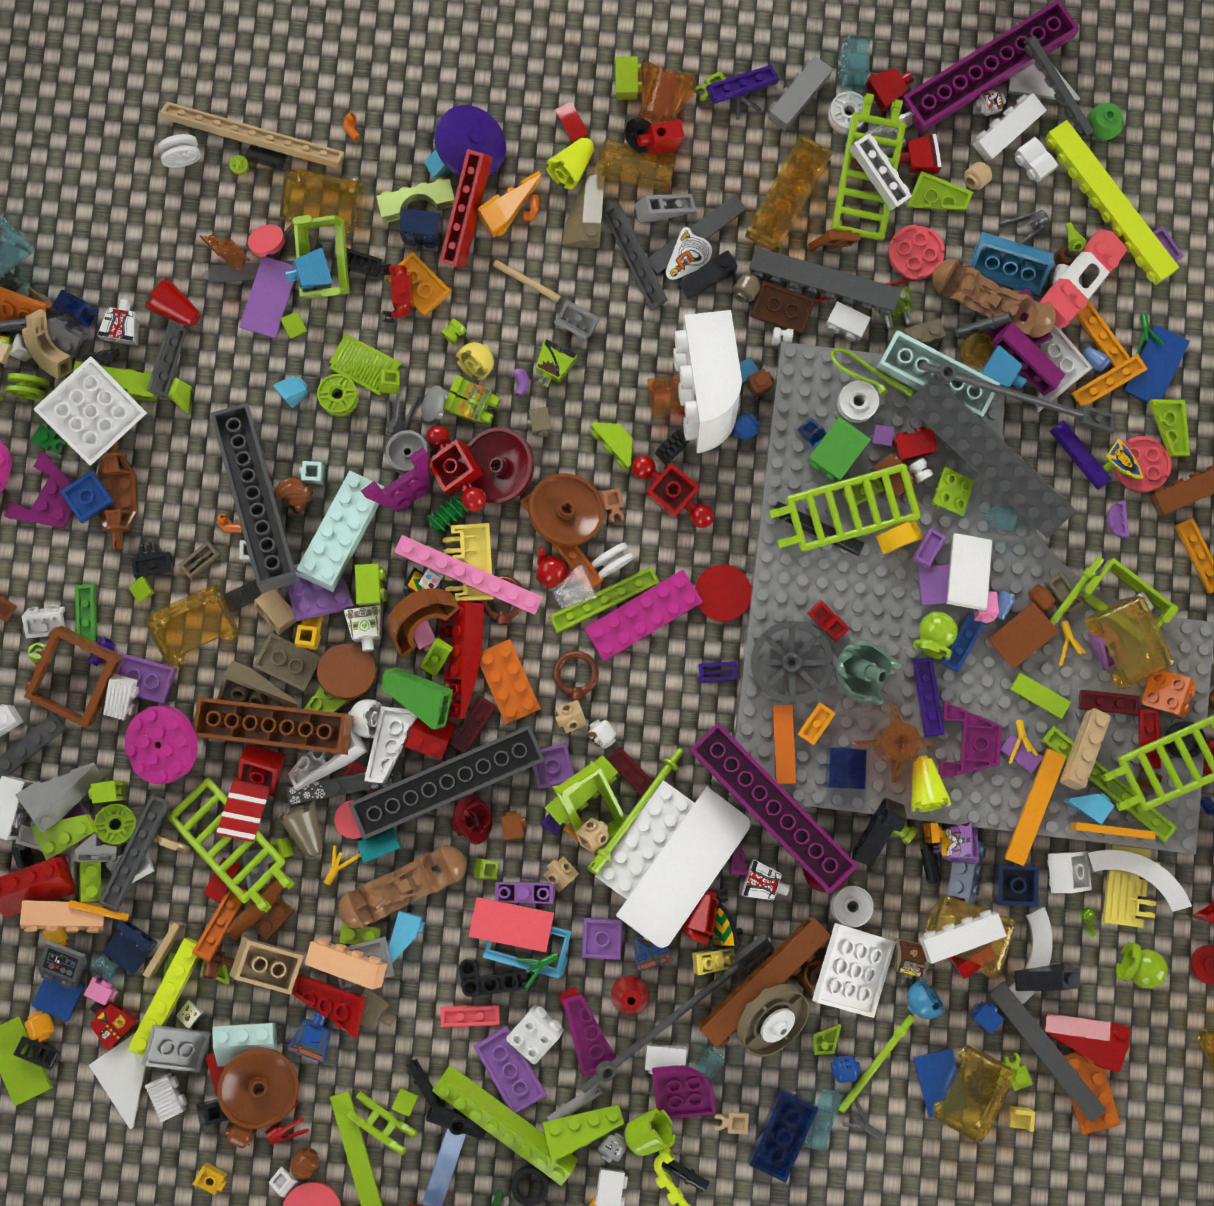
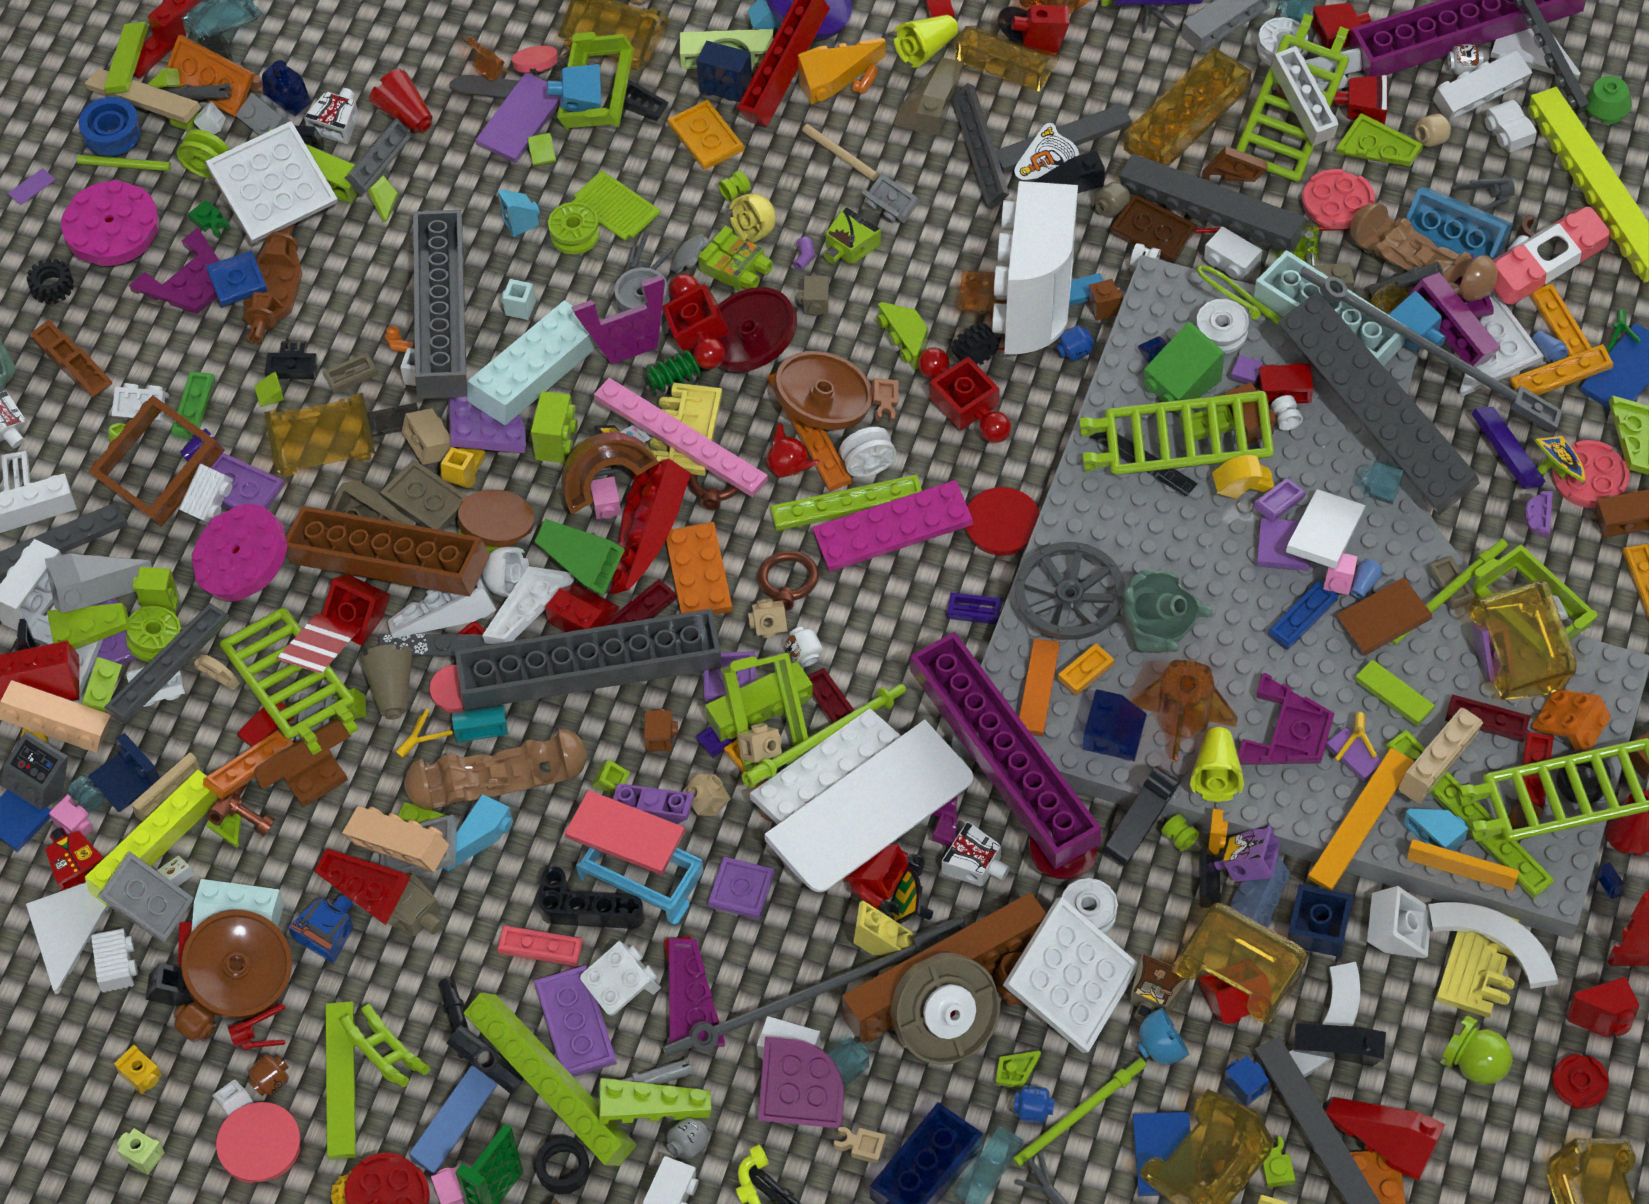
camera: 20 degrees right, 25 degrees down
tan arch [22,309,72,379] -> none
light orange bar [68,900,129,922] -> none
light grey slope [74,832,117,862] -> none
tan brick [230,937,304,995] -> none
dark orange hair [275,477,314,514] -> none
white torso [344,605,383,652] -> none
lime slope [379,369,400,394] -> none
red torso [380,264,414,323] -> none
lime slope [391,1088,418,1117] -> none
lime plate [420,637,453,677] -> none
dark red hat [452,794,492,845] -> none
green plant [516,952,559,989] -> none
clear wing [554,563,597,609] -> none
red cone [611,975,650,1016] -> none
lime cylinder [625,1108,675,1156] -> none
torso [633,934,673,972] -> none
light grey slope [634,194,696,222] -> none
red slope [806,600,850,642] -> none
lime tile [912,612,958,660] -> none
dark purple tile [912,657,945,737] -> none
white brick [919,910,1006,964] -> none
lime hinge [931,467,975,517] -> none
dark orange brick [1027,583,1056,613] -> none
yellow plant [1059,621,1086,666] -> none
lime cone [1065,222,1087,252] -> none
clear neon green hand [1080,907,1096,936] -> none

